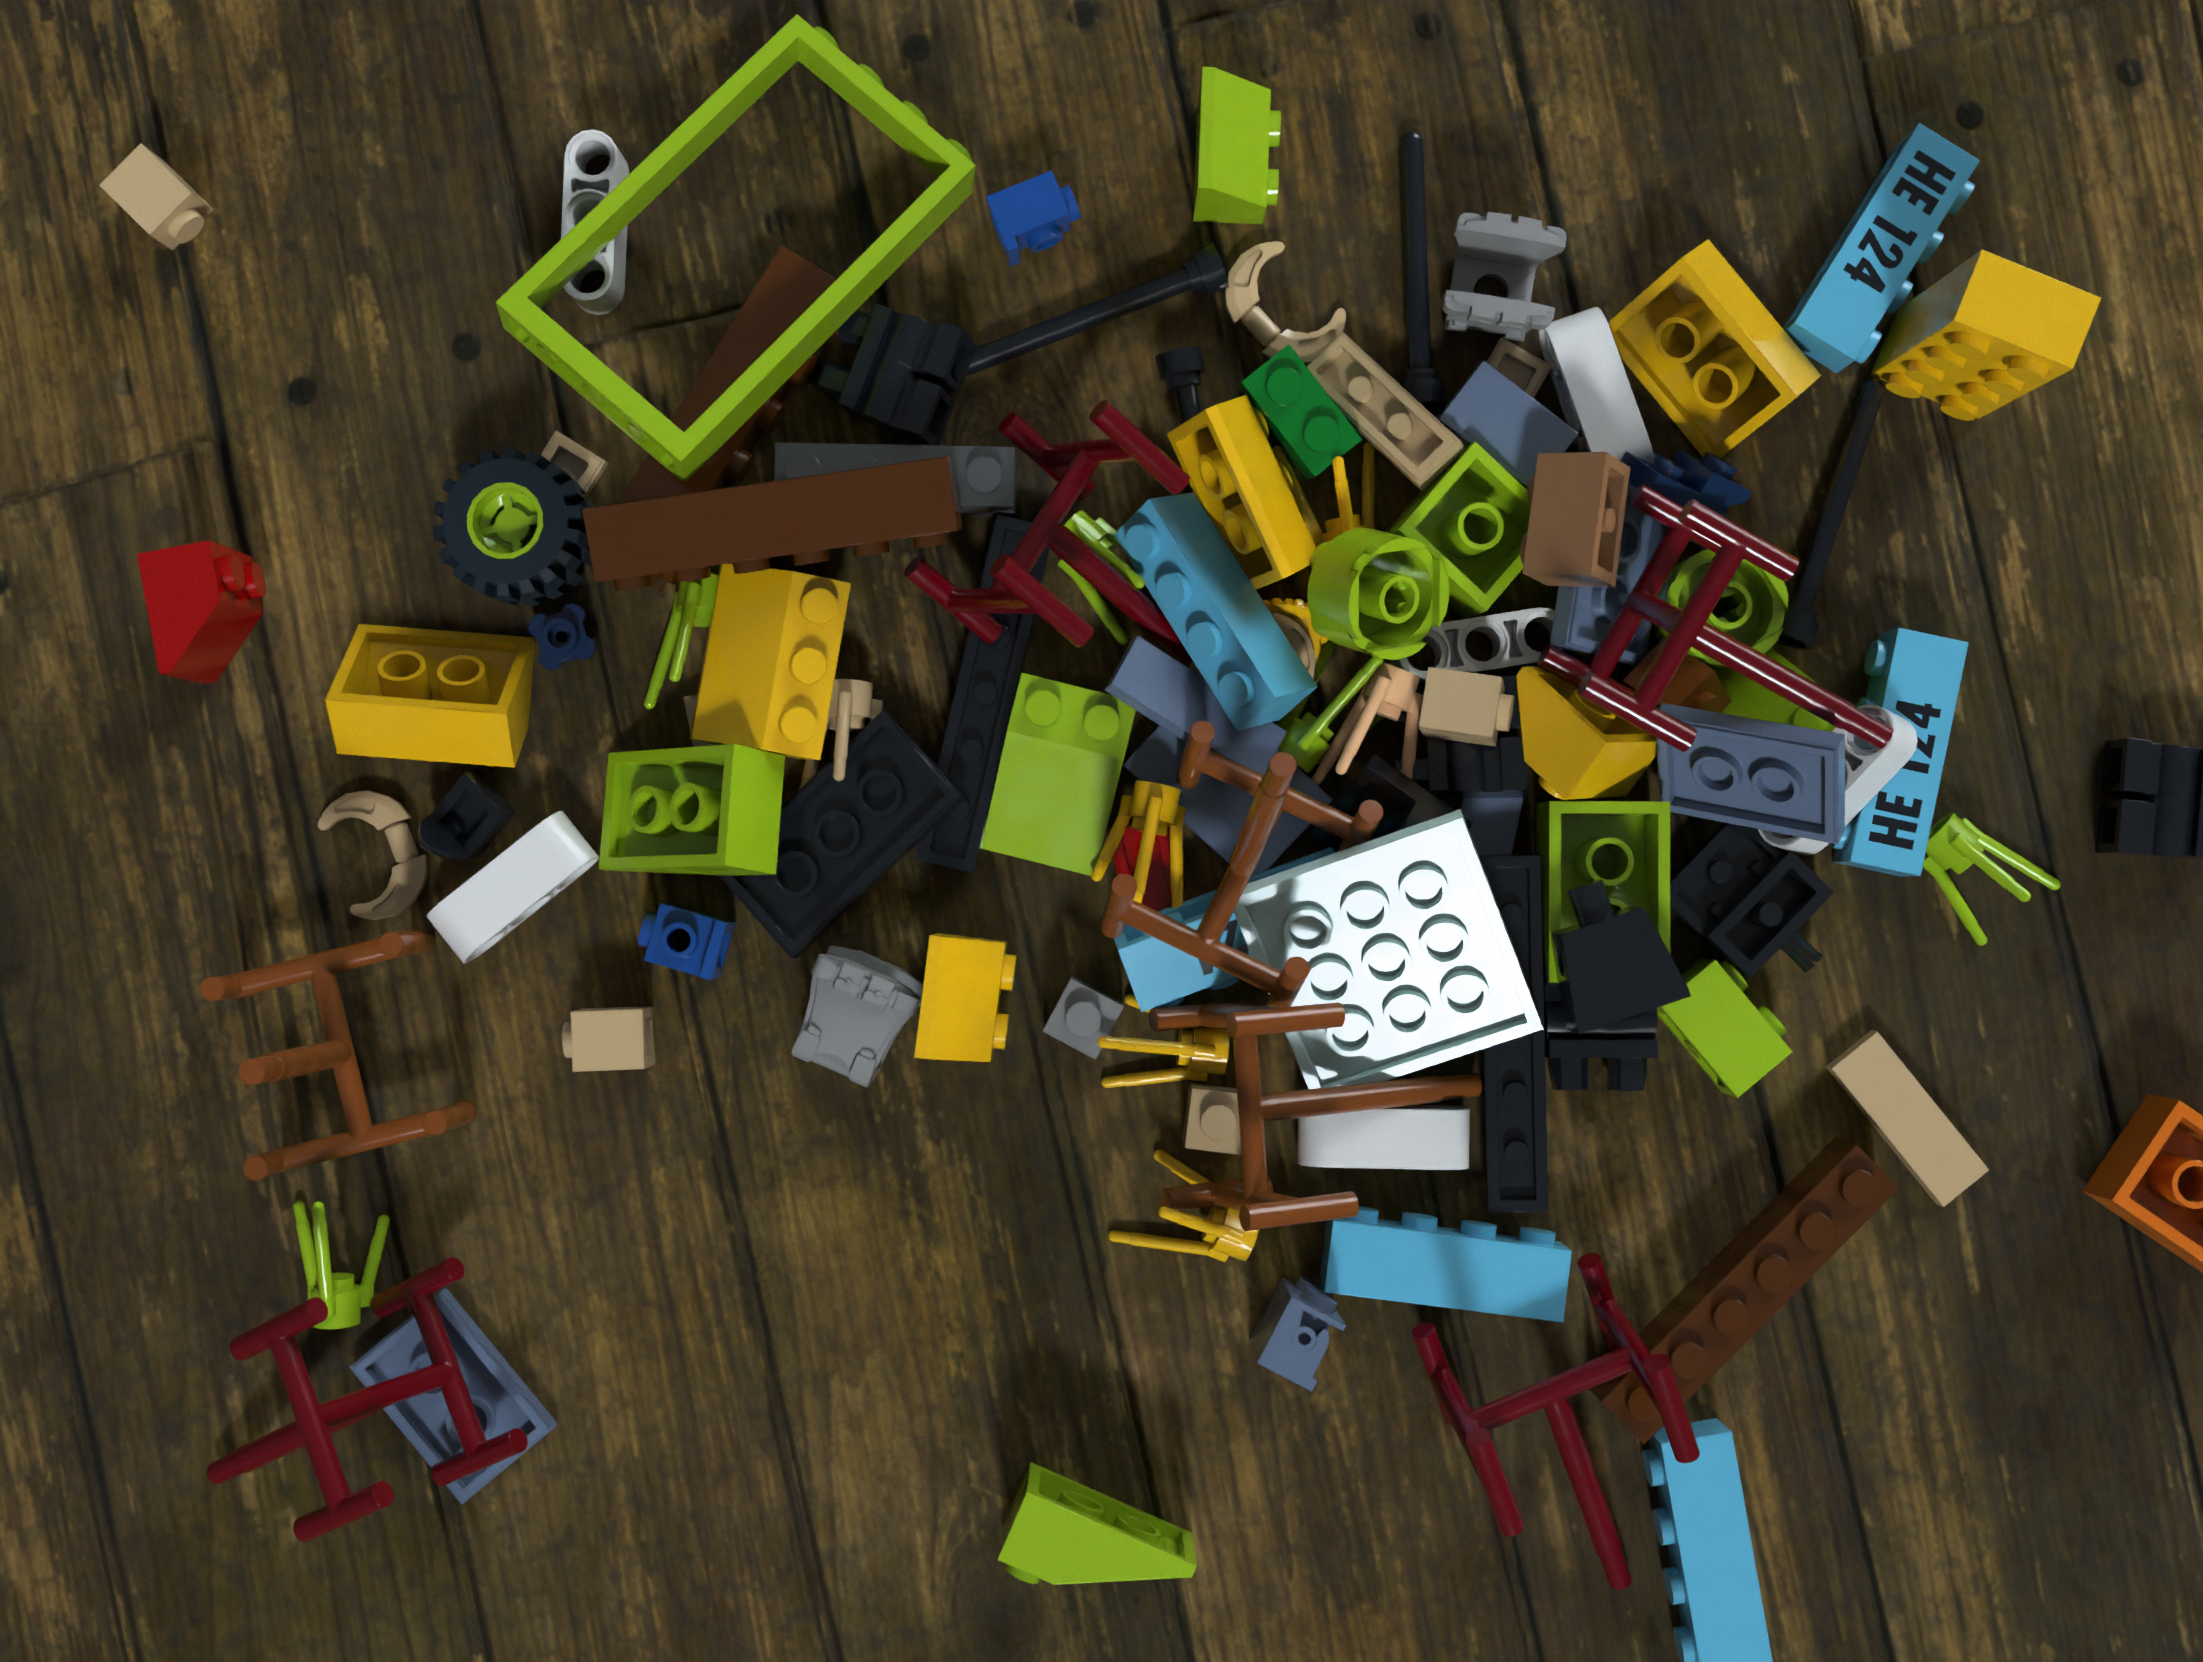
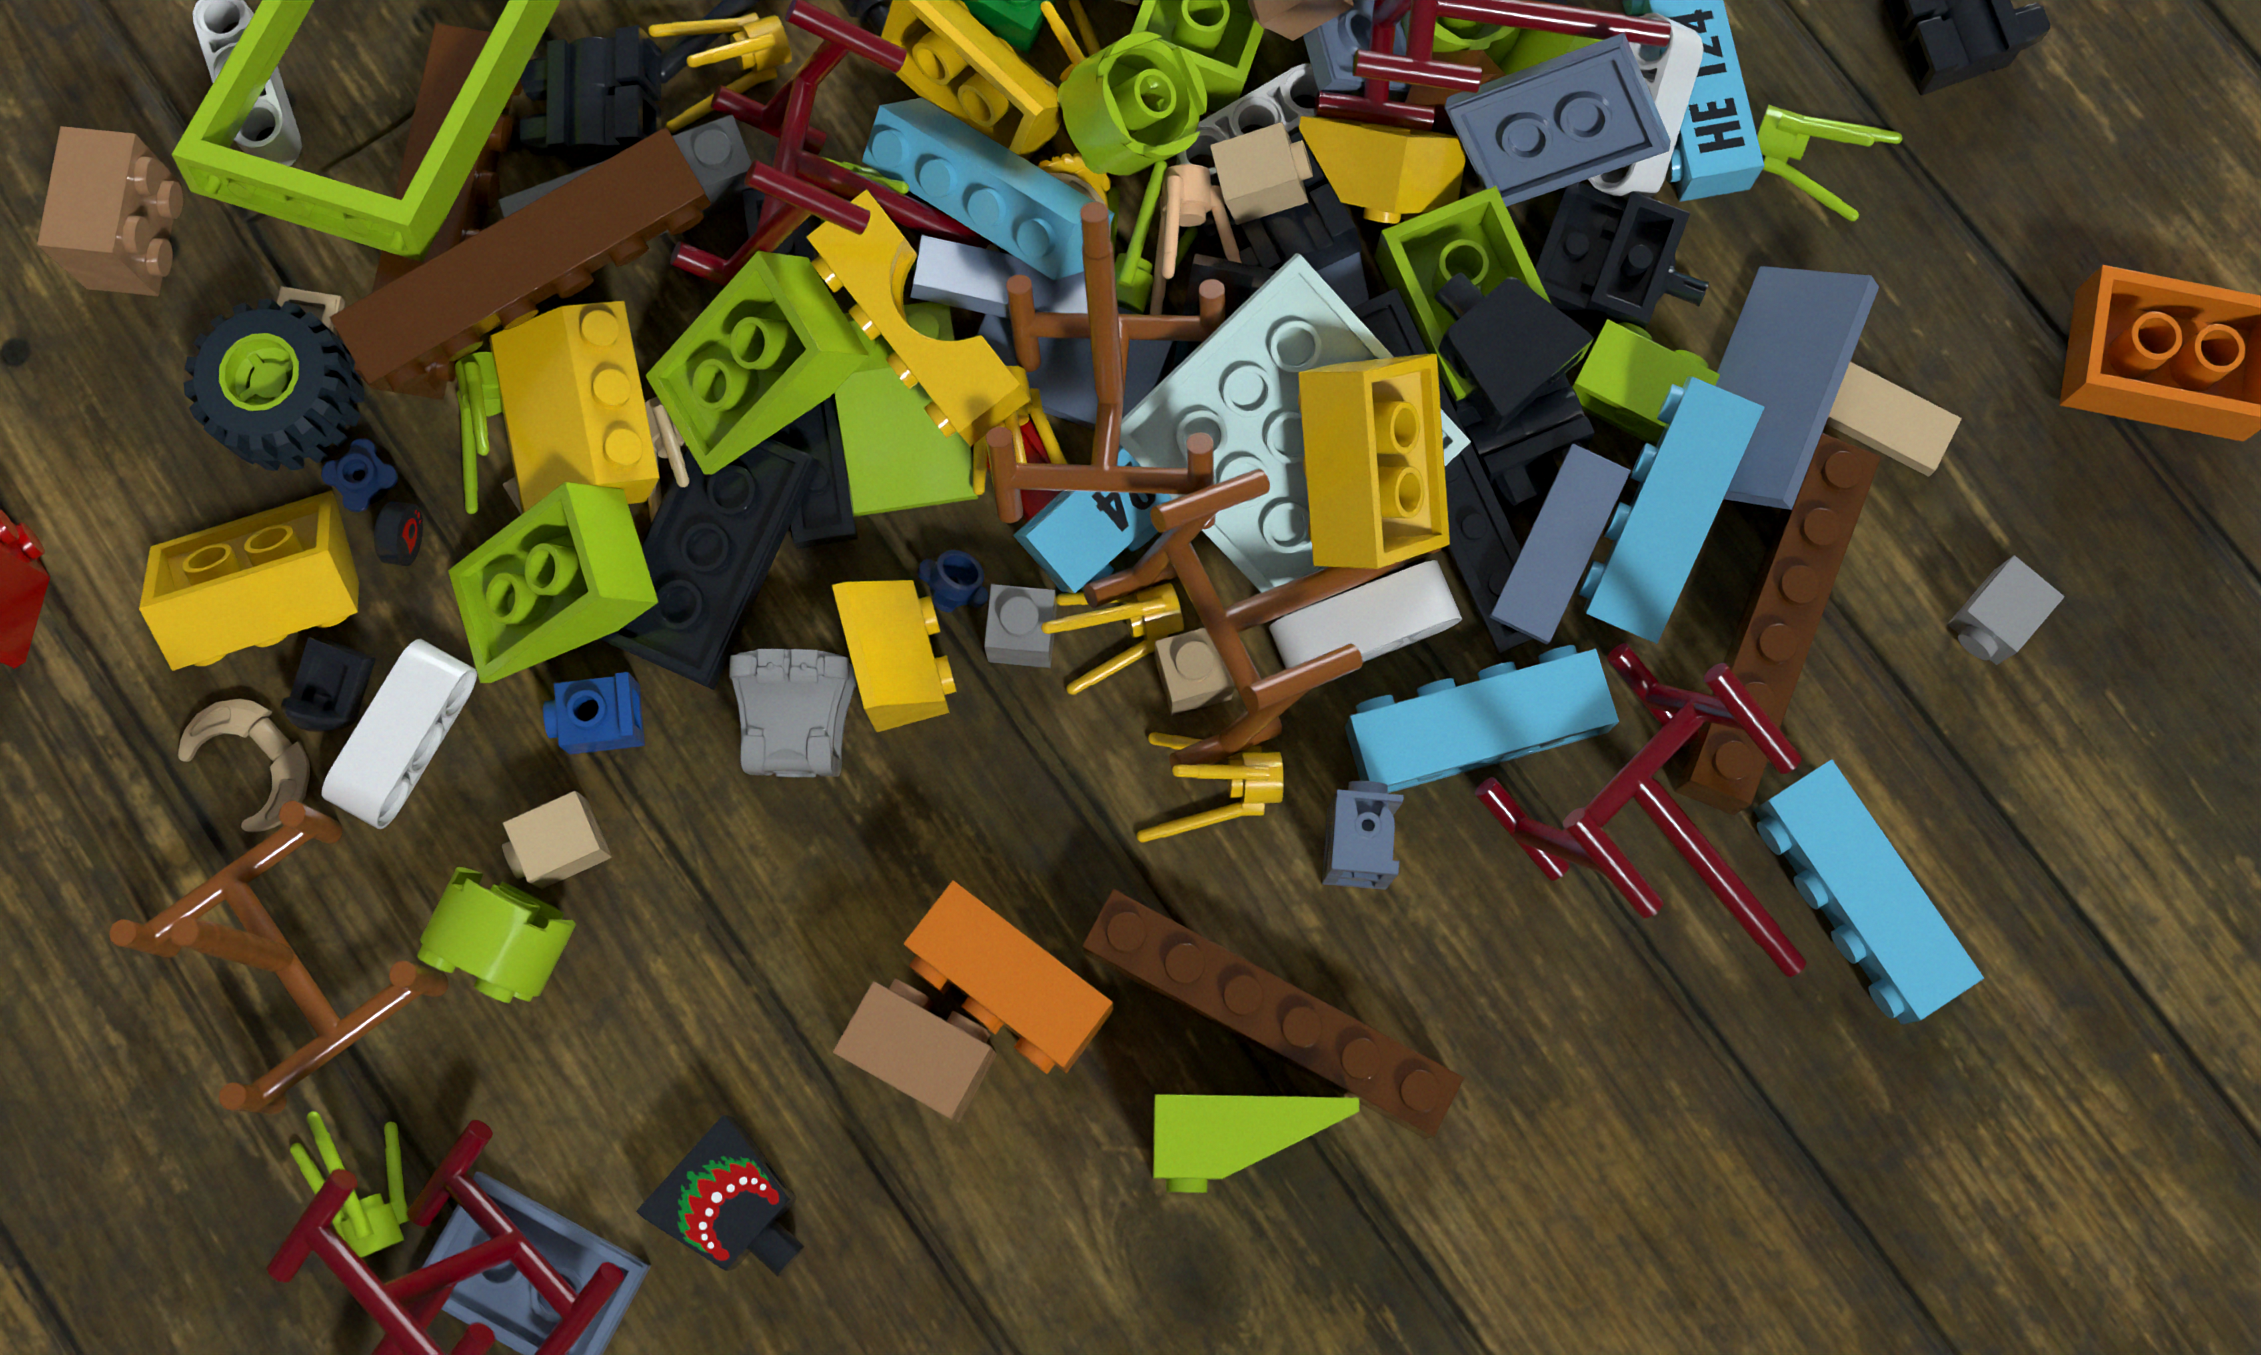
camera: 20 degrees left, 10 degrees down
none -> medium nougat brick [37,126,183,296]
none -> black tile [374,501,423,566]
none -> lime brick [417,867,576,1003]
none -> black torso [636,1115,805,1277]
none -> lime slope [645,251,870,474]
none -> yellow plant [648,12,791,133]
none -> yellow arch [807,189,1031,447]
none -> medium nougat brick [833,979,997,1123]
none -> orange brick [904,880,1113,1074]
none -> dark blue plate [918,550,988,612]
none -> reddish brown brick [1082,889,1464,1139]
none -> yellow slope [1298,354,1450,569]
none -> sand blue tile [1490,444,1631,644]
none -> medium azure brick [1578,377,1765,644]
none -> sand blue tile [1715,266,1879,510]
none -> light grey brick [1948,555,2065,665]

